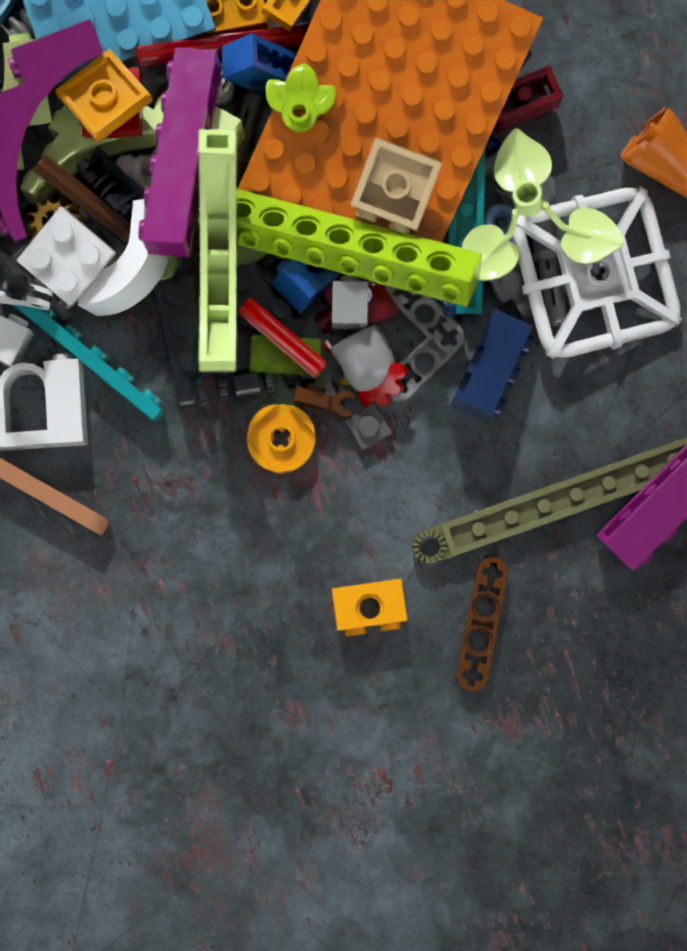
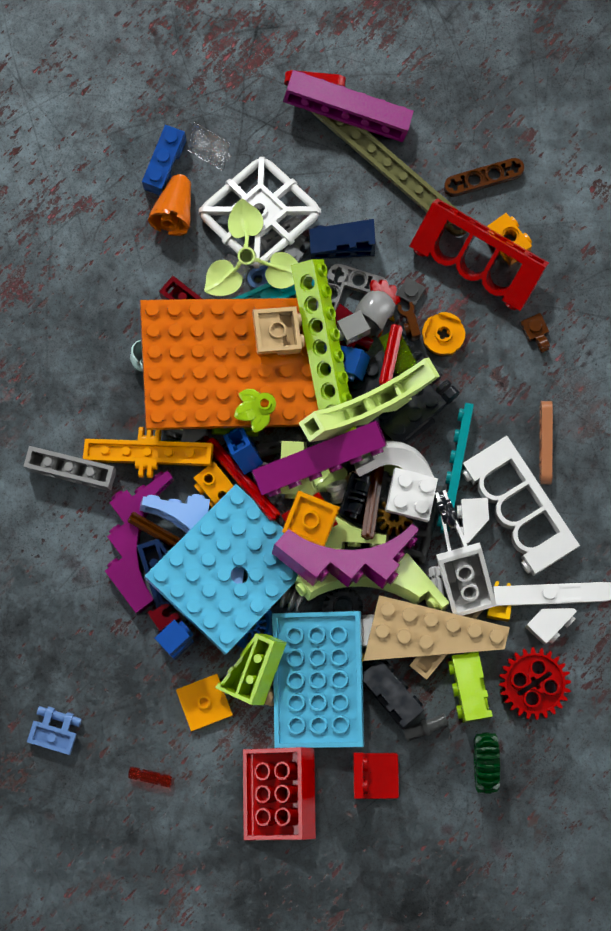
camera: 115 degrees left, 5 degrees down
none -> red fence [409,198,549,311]
none -> reddish brown plate [520,313,550,353]

